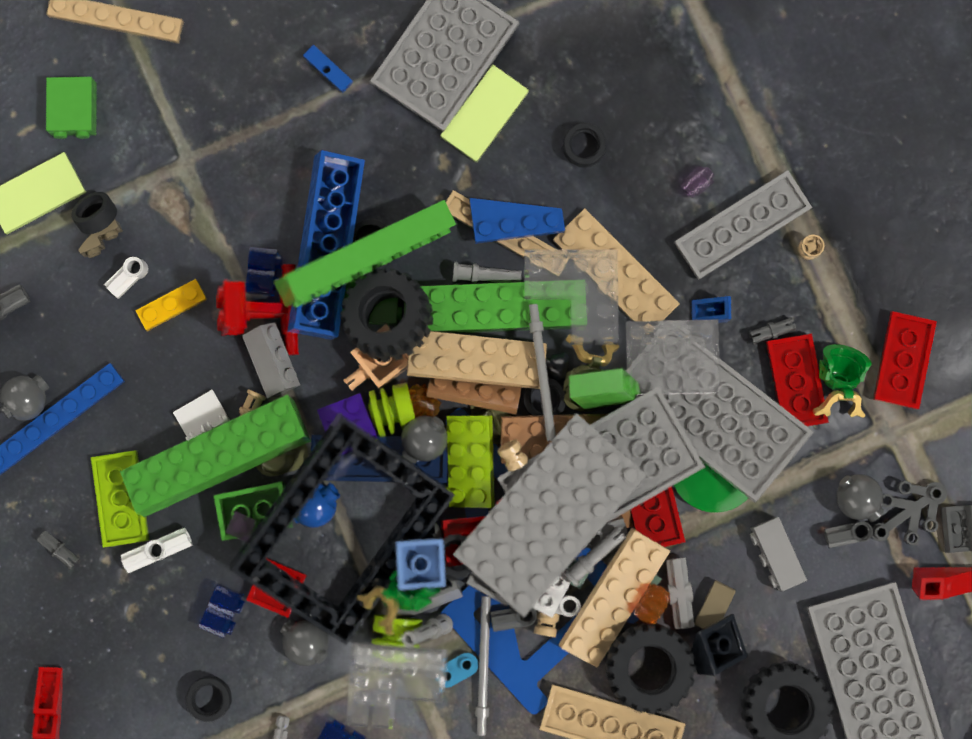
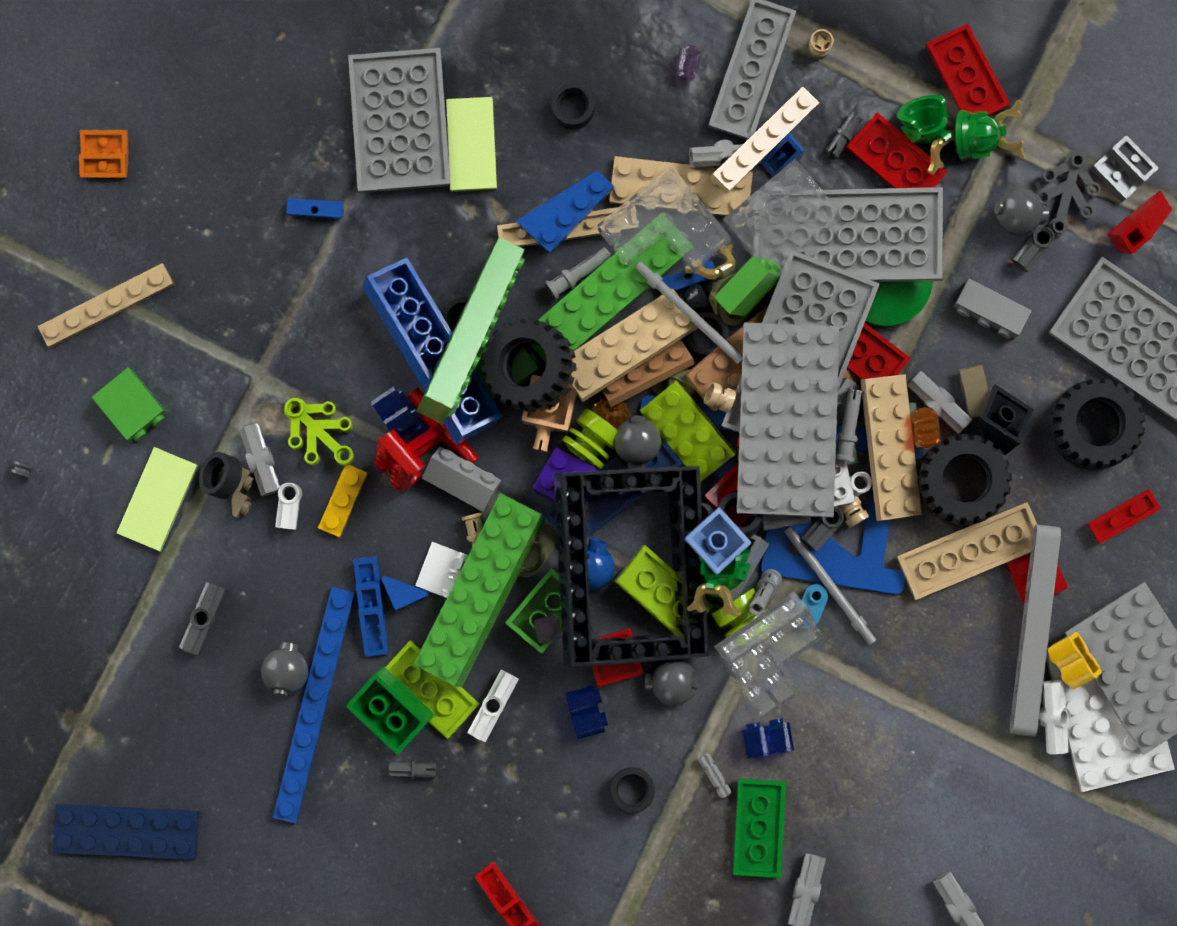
camera: 30 degrees left, 0 degrees up
none -> light grey piece [239,423,280,496]
none -> lime plant [284,398,354,466]
none -> green brick [346,667,435,755]
none -> blue slope [353,556,389,657]
none -> blue slope [382,575,429,611]
none -> lime tile [613,545,713,639]
none -> blue piece [663,261,715,292]
none -> light grey piece [689,140,761,168]
none -> plate [711,87,819,193]
none -> green helmet [955,100,1025,161]

